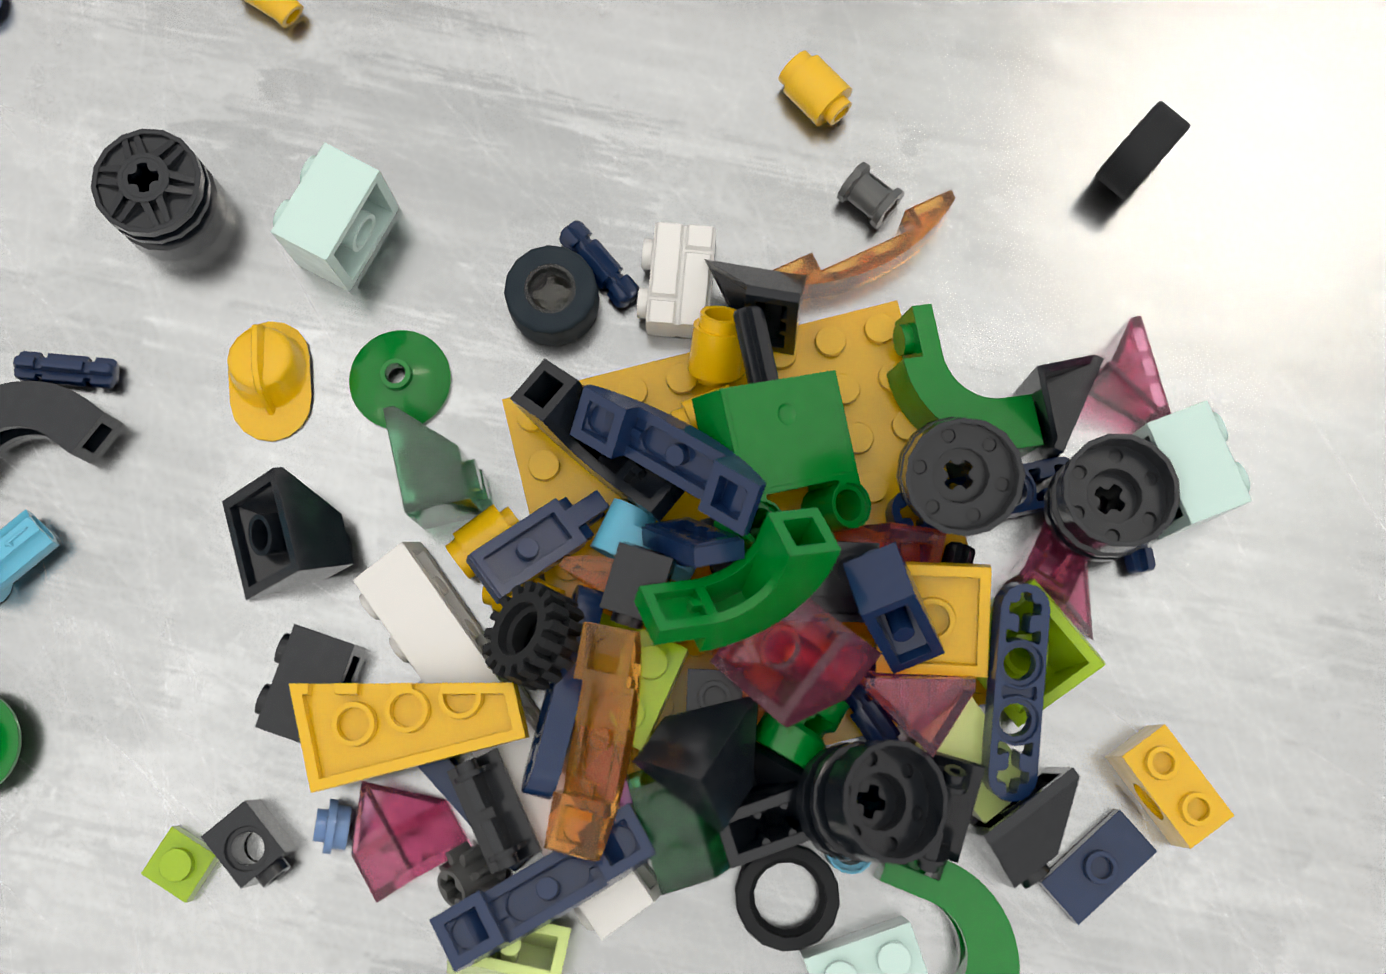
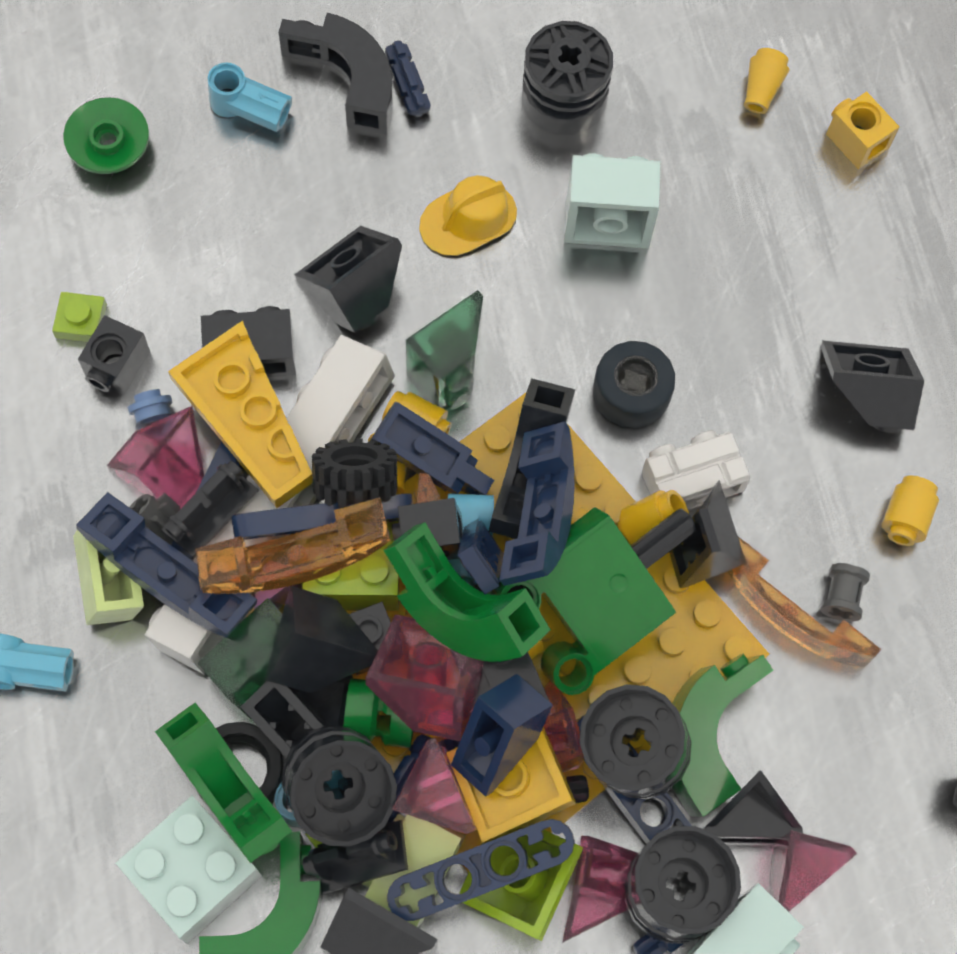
camera: 60 degrees right, 10 degrees down
green dish [349,330,452,431] -> none
dark blue axle [559,220,639,308] -> none
none -> green arch [155,702,292,863]
none -> black slope [821,340,924,433]

